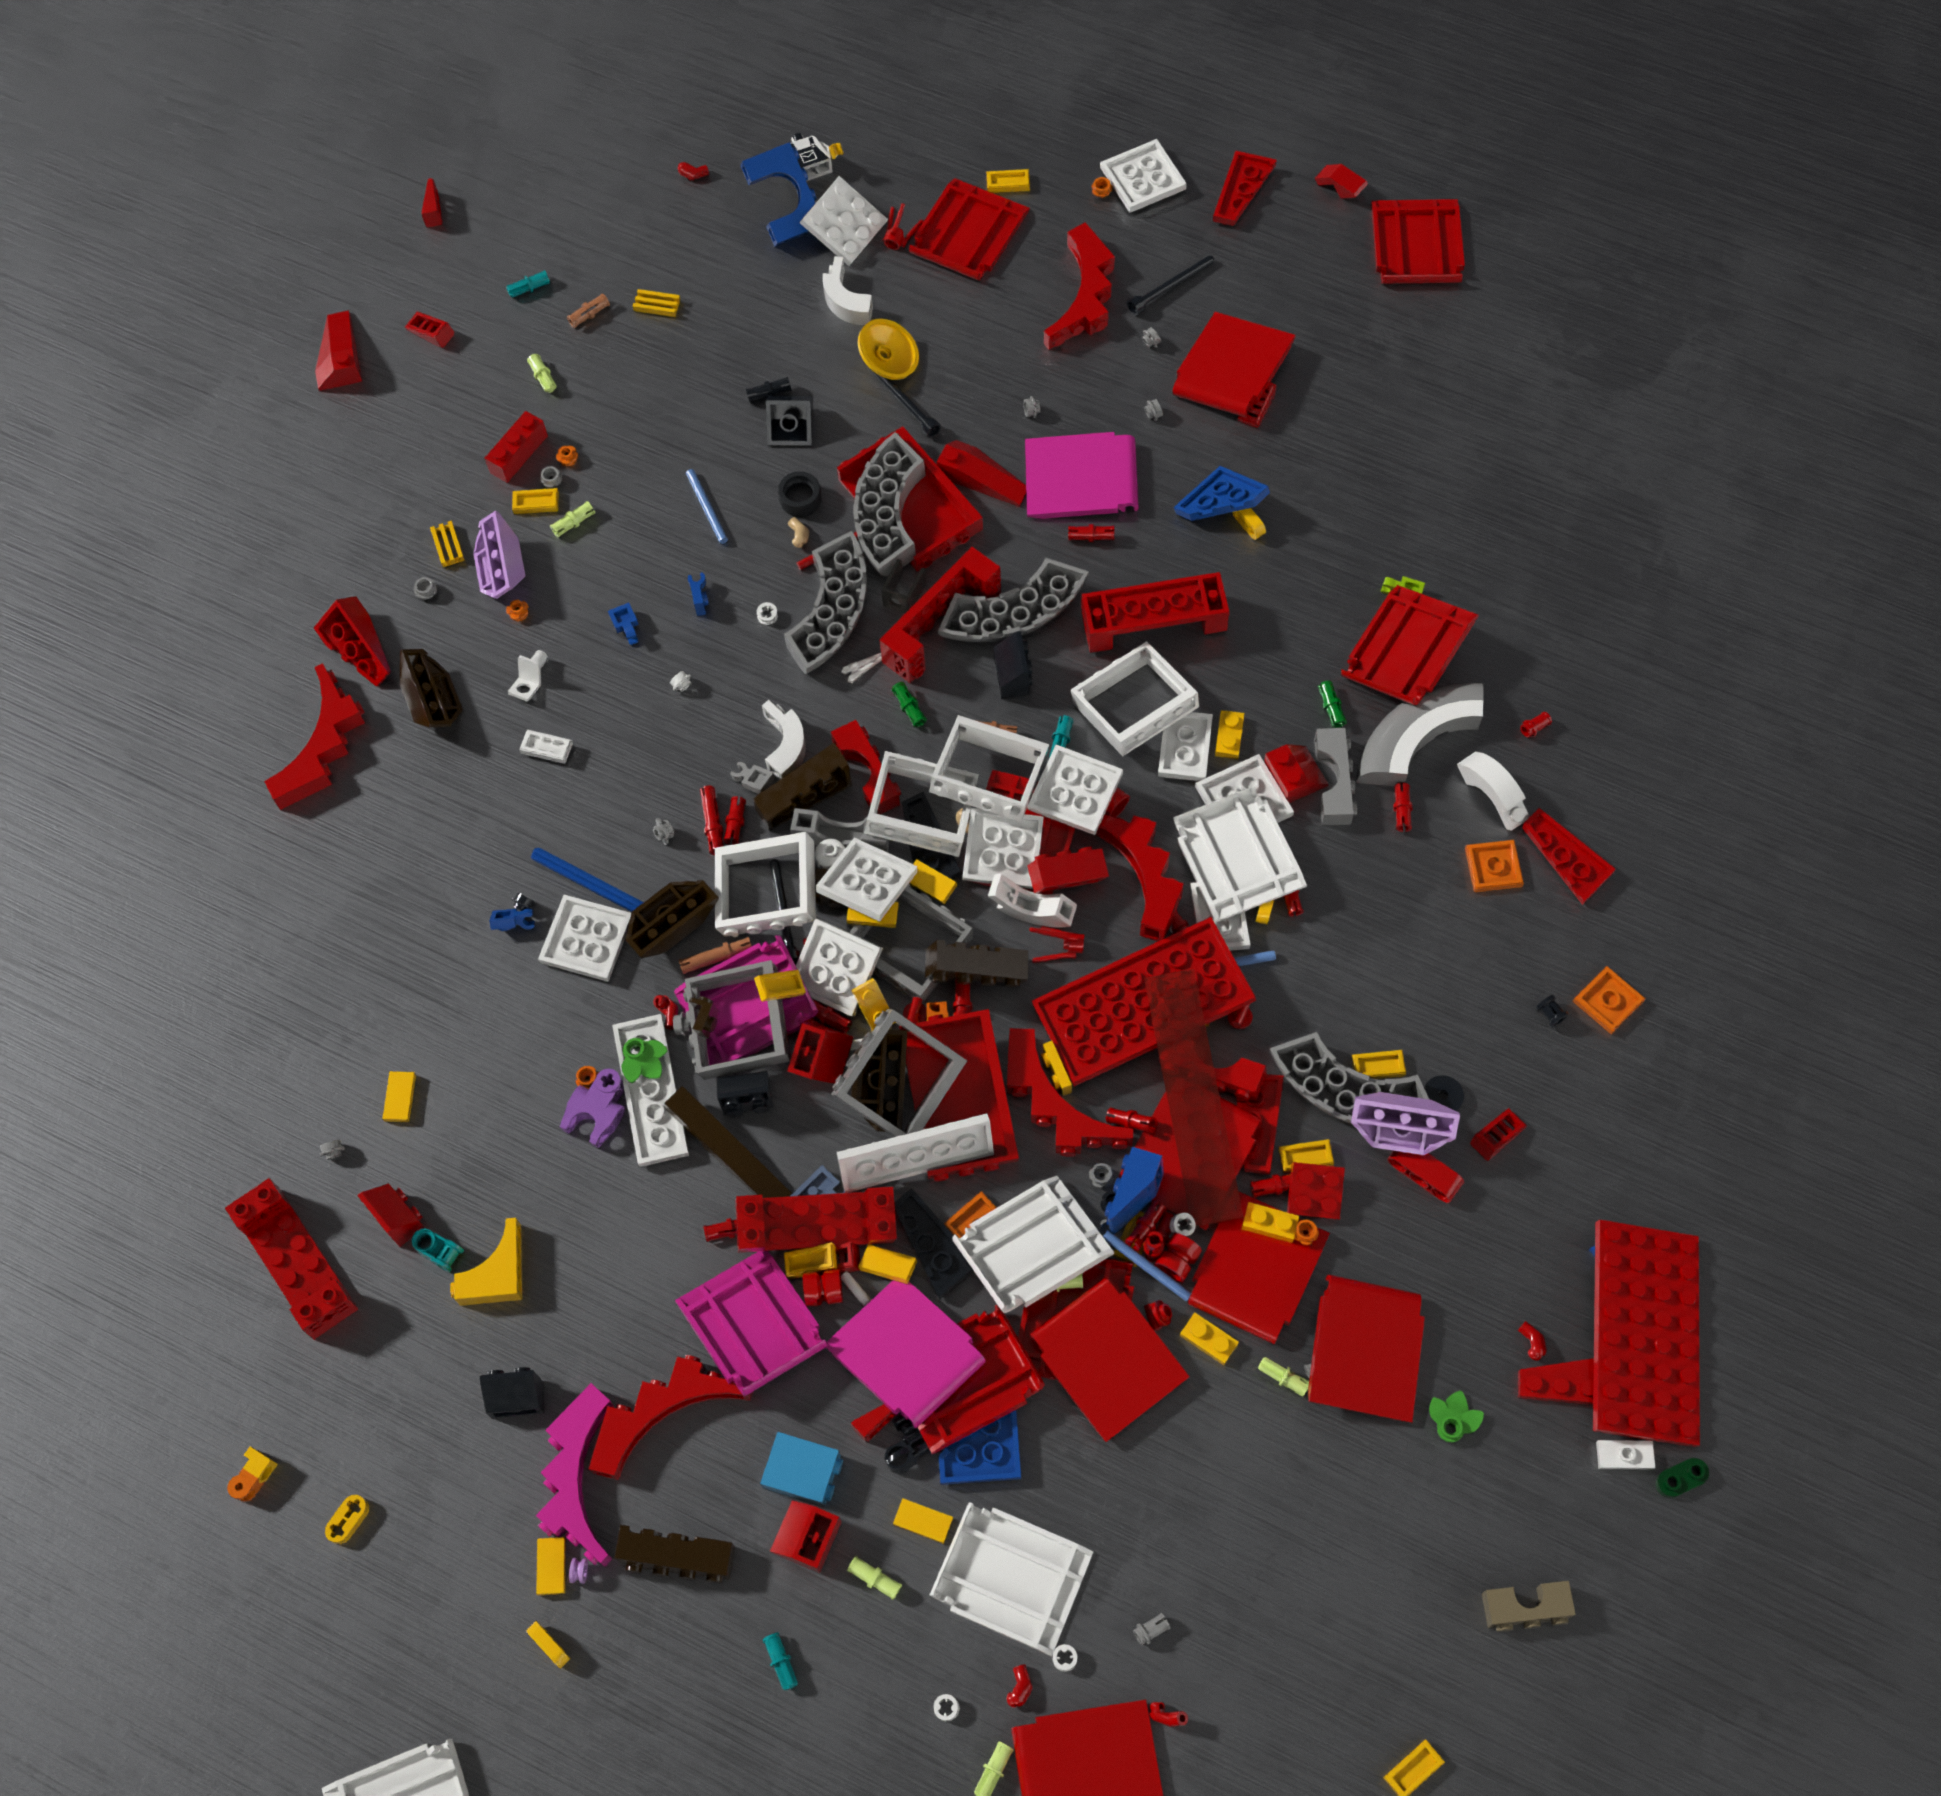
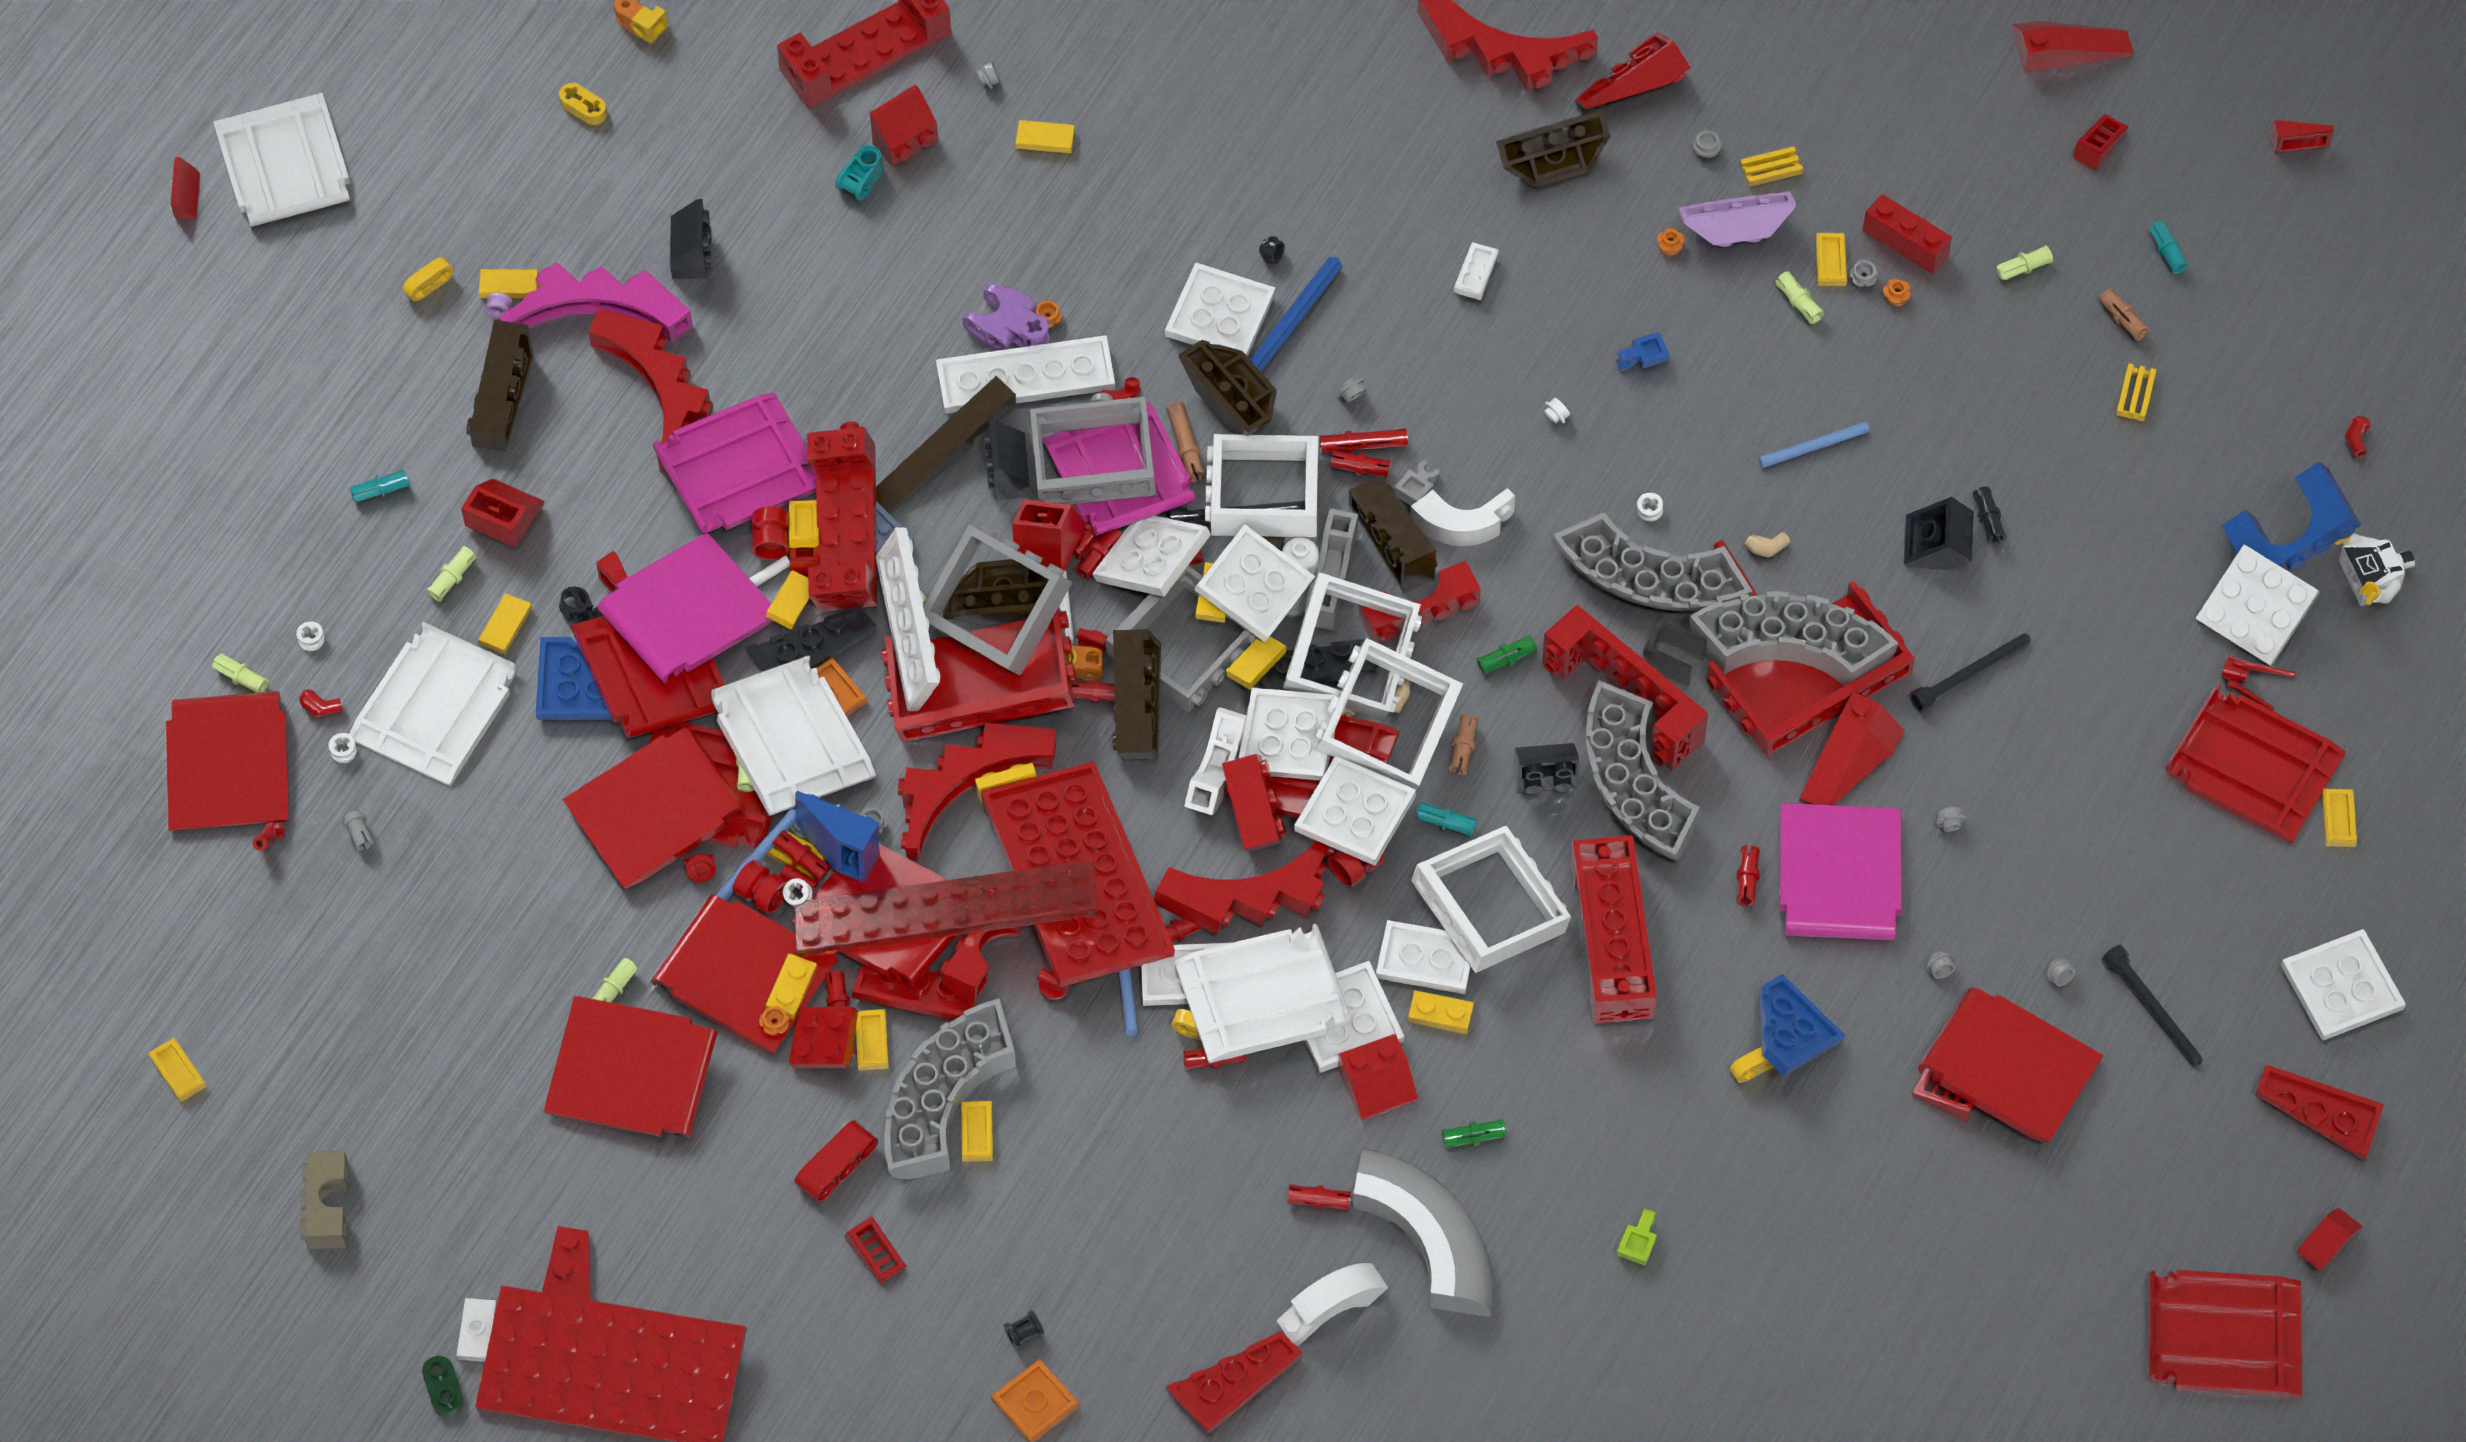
camera: 90 degrees right, 5 degrees down
yellow arch [450,1218,522,1306] -> none
blue plate [489,909,535,931] -> none
white bracket [508,650,548,701] -> none
bright green plate [621,1038,668,1083] -> none
blue plate [688,572,709,616] -> none
dark brown bracket [689,996,719,1039] -> none
yellow tile [754,970,806,1002] -> none
dark azure brick [760,1432,843,1507] -> none
black tyre [778,471,821,516] -> none
white arch [822,256,873,326] -> none
white piece [841,653,882,683] -> none
yellow plate [851,978,896,1031] -> none
yellow dish [858,319,919,380] -> none
red plant [1029,926,1084,963] -> none
red arch [1044,222,1115,350] -> none
orange plate [1092,177,1112,197] -> none
red pin [1106,1107,1157,1133] -> none
red pin [1143,1231,1164,1262] -> none
yellow plate [1180,1312,1239,1366] -> none
light grey arch [1314,728,1357,825] -> none
red piece [1341,585,1479,706] -> none
lavender wedge [1351,1092,1460,1155] -> none
black piece [1424,1075,1464,1112] -> none
bright green plate [1429,1391,1484,1443] -> none
orange tile [1465,840,1524,893] -> none
red arm [1518,1321,1547,1361] -> none
red pin [1520,711,1552,738] -> none

